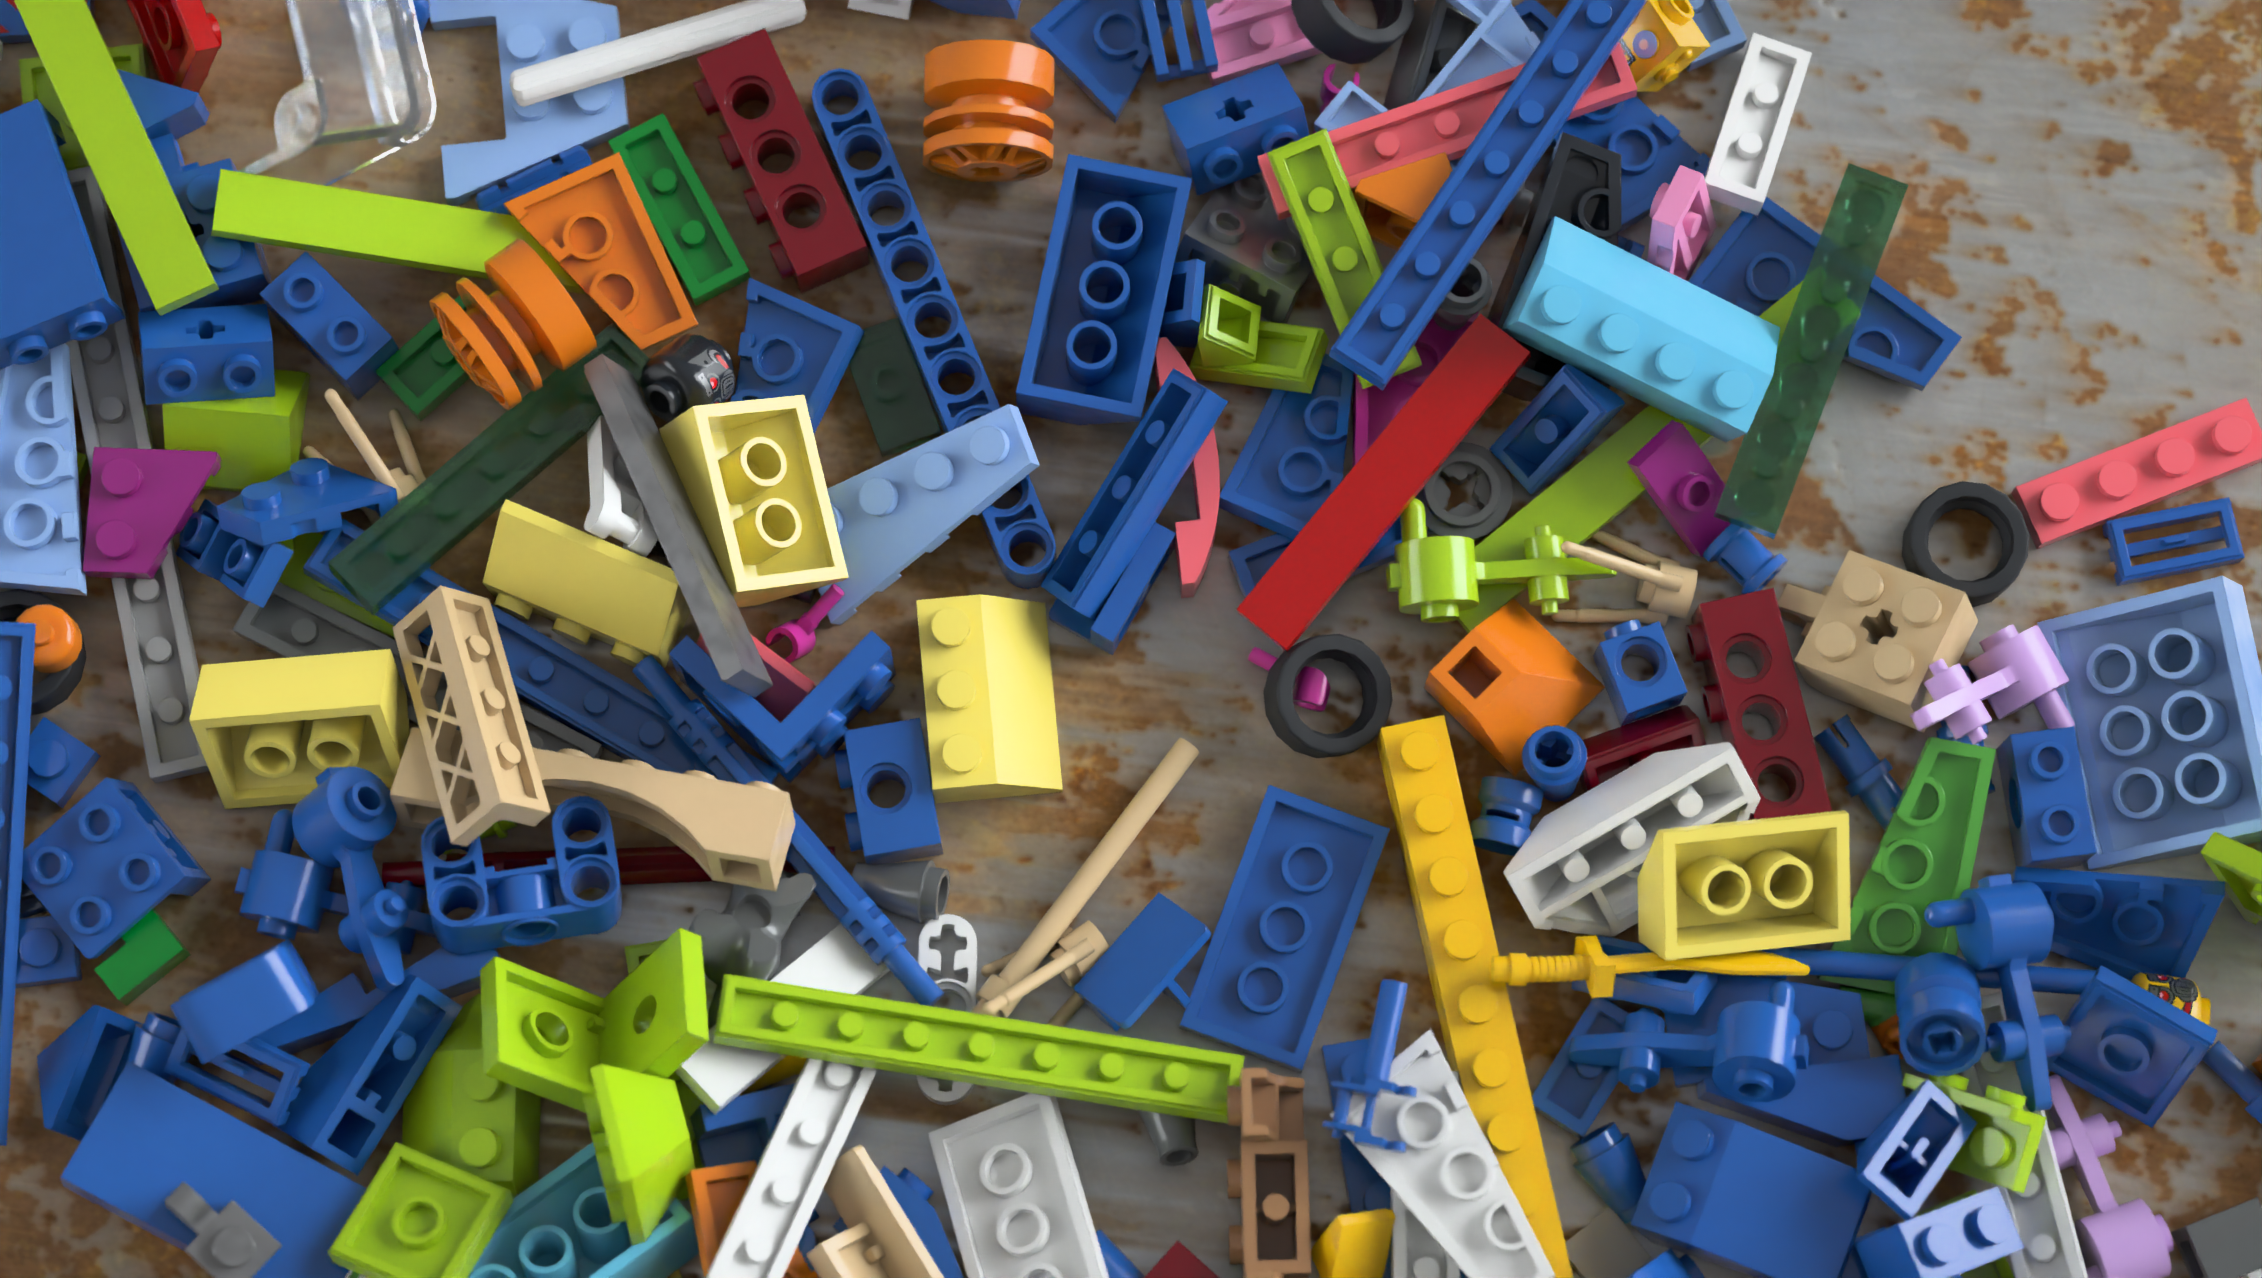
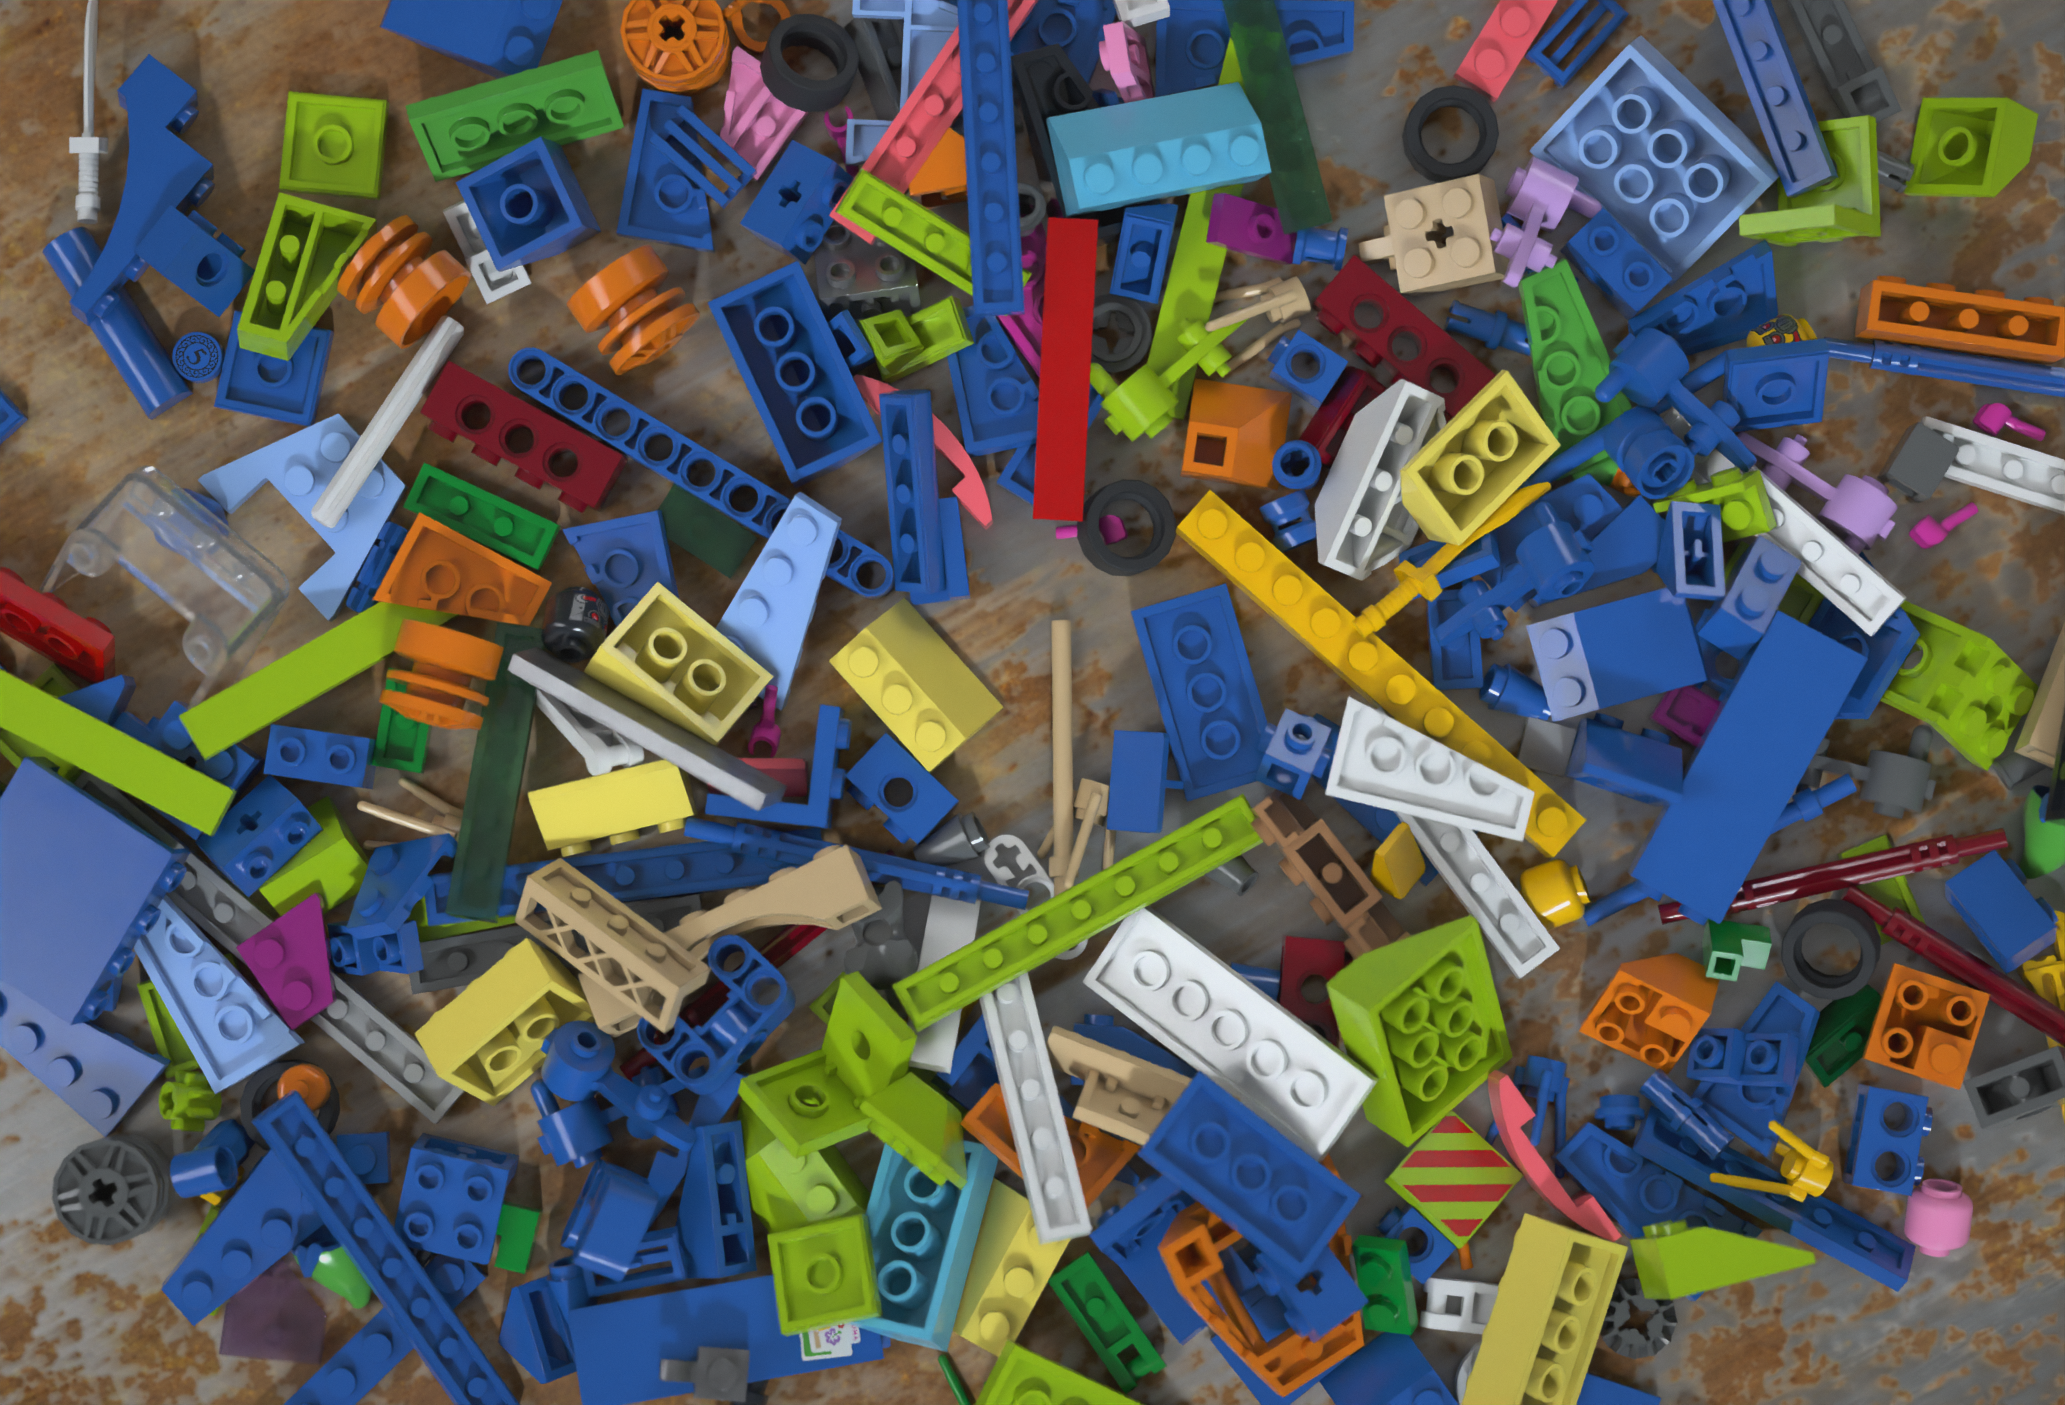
camera: 35 degrees left, 10 degrees up
blue piece [1322,979,1417,1153] -> none
none -> blue brick [1255,708,1333,800]

